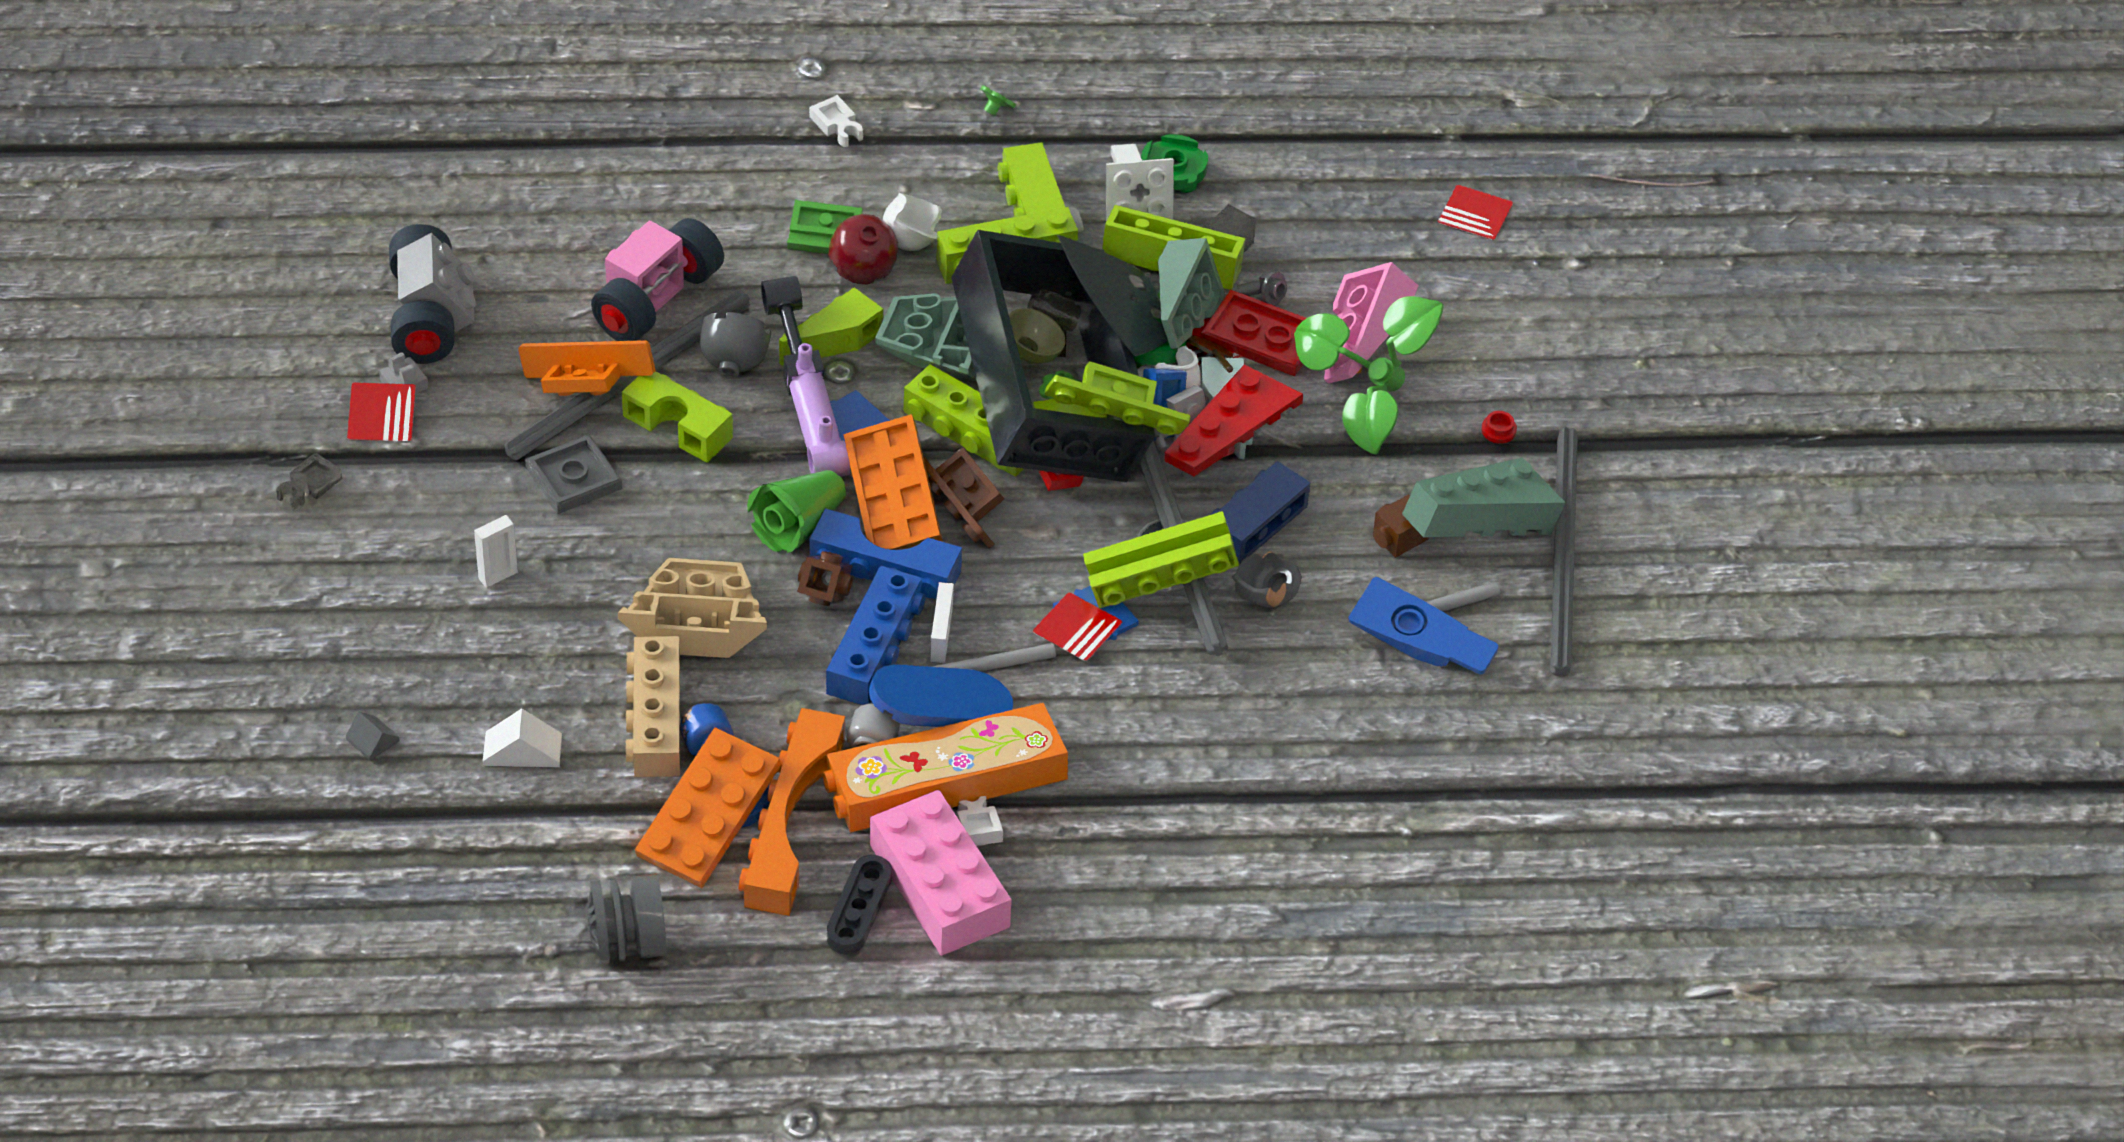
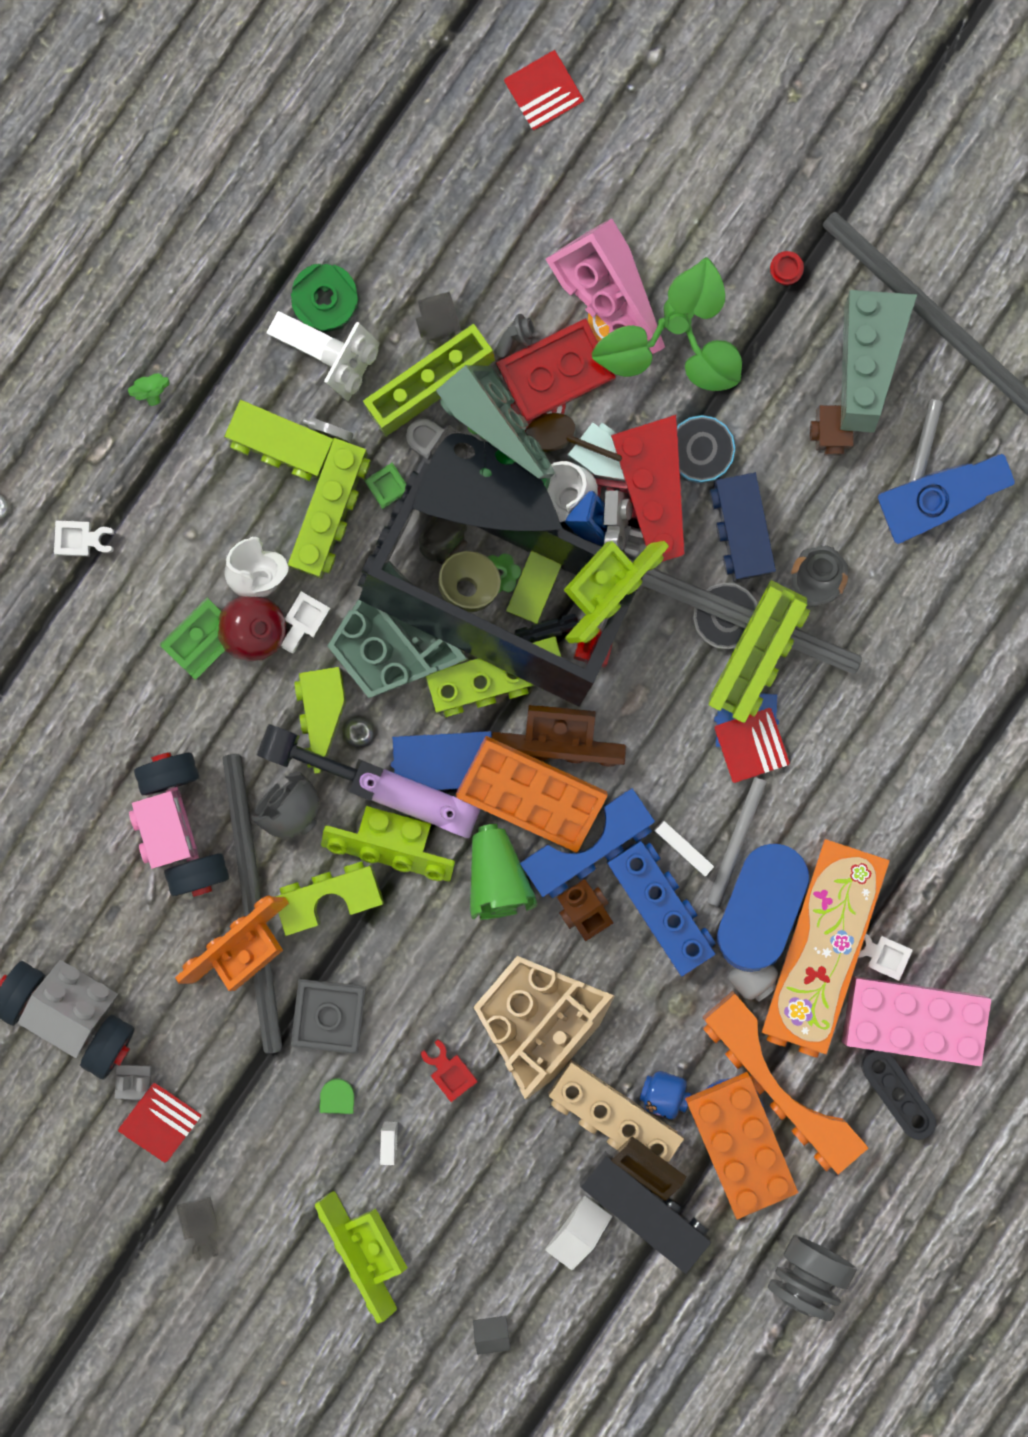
camera: 50 degrees left, 40 degrees up
none -> white plate [281,591,330,654]
none -> lime bracket [315,1191,408,1324]
none -> bright green tile [320,1078,355,1114]
none -> lime bracket [321,806,455,882]
none -> red plate [421,1039,478,1102]
none -> black brick [580,1151,712,1274]
none -> dark brown tile [611,1136,687,1201]
none -> black tile [677,415,735,483]

